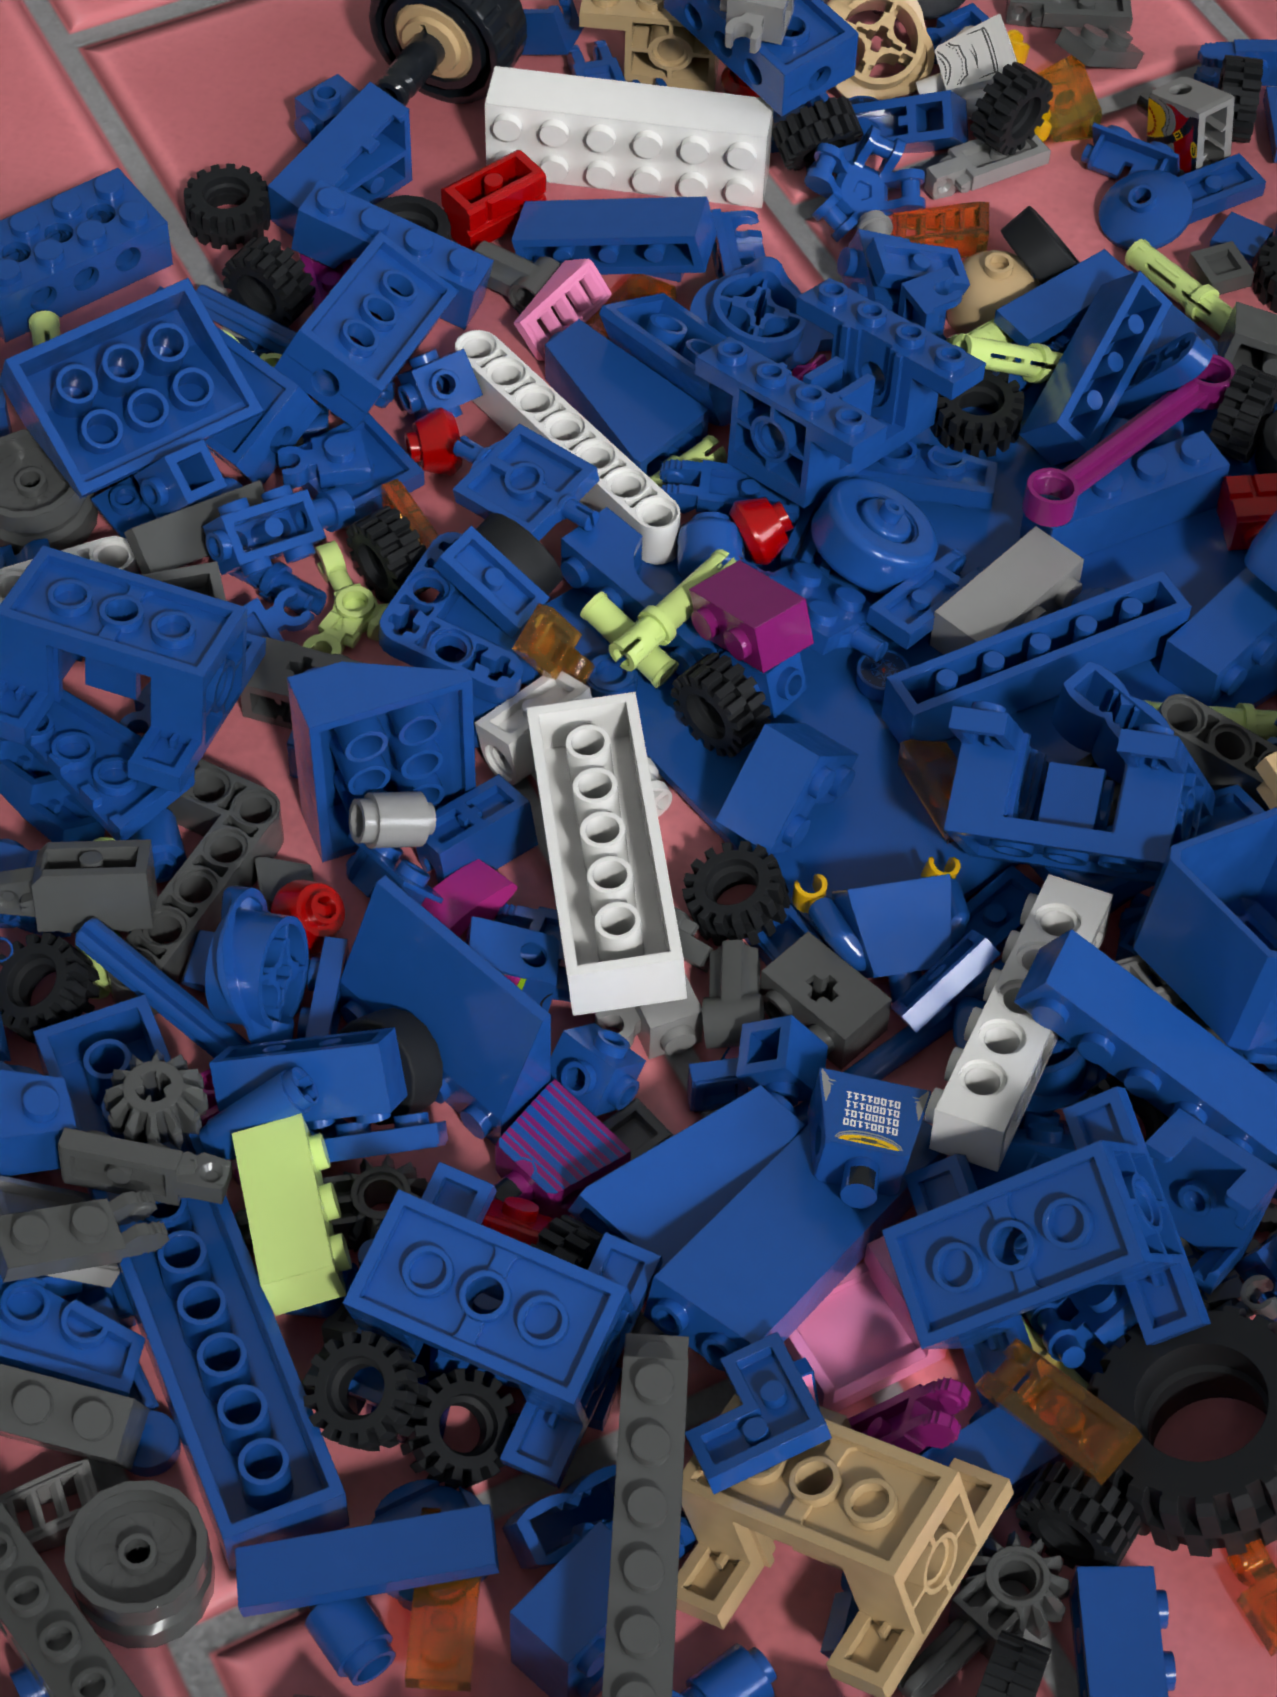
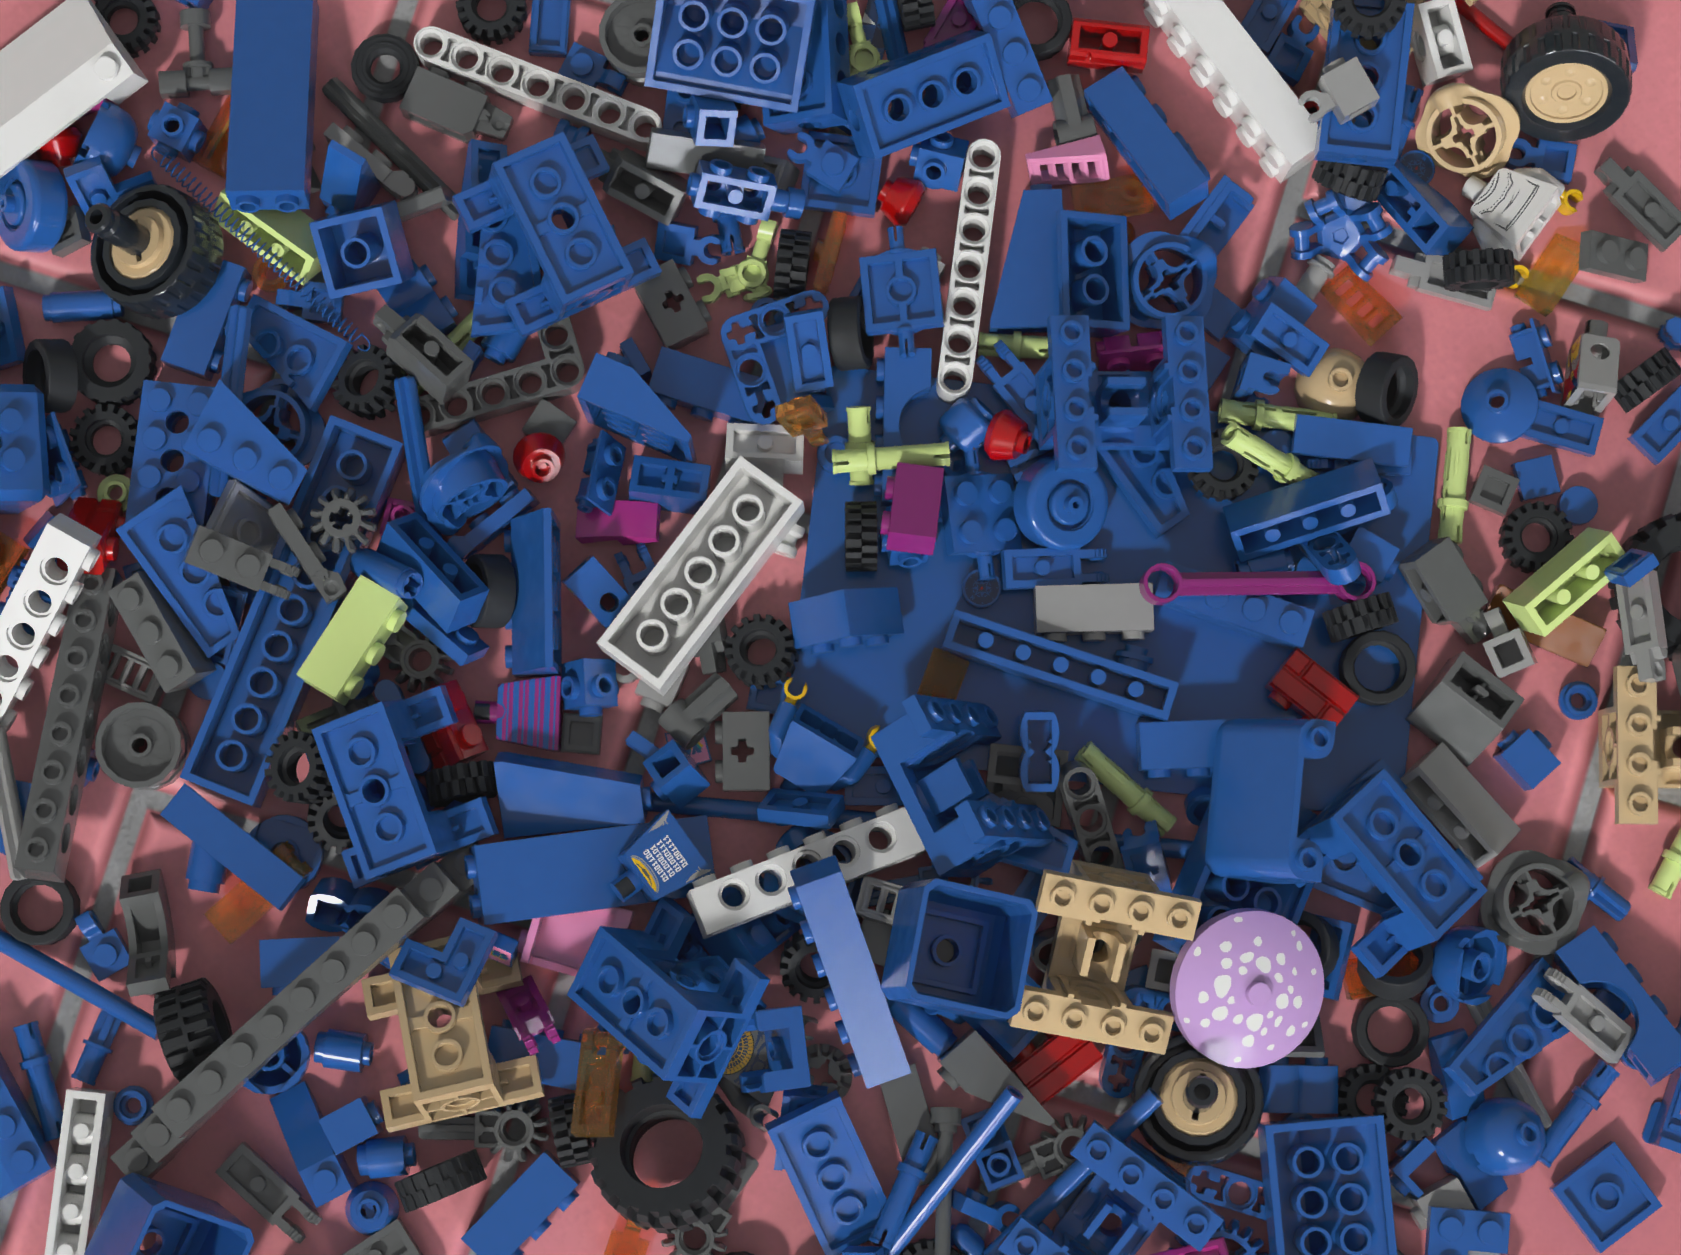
camera: 40 degrees right, 30 degrees up
light grey brick [349,791,436,849] -> none

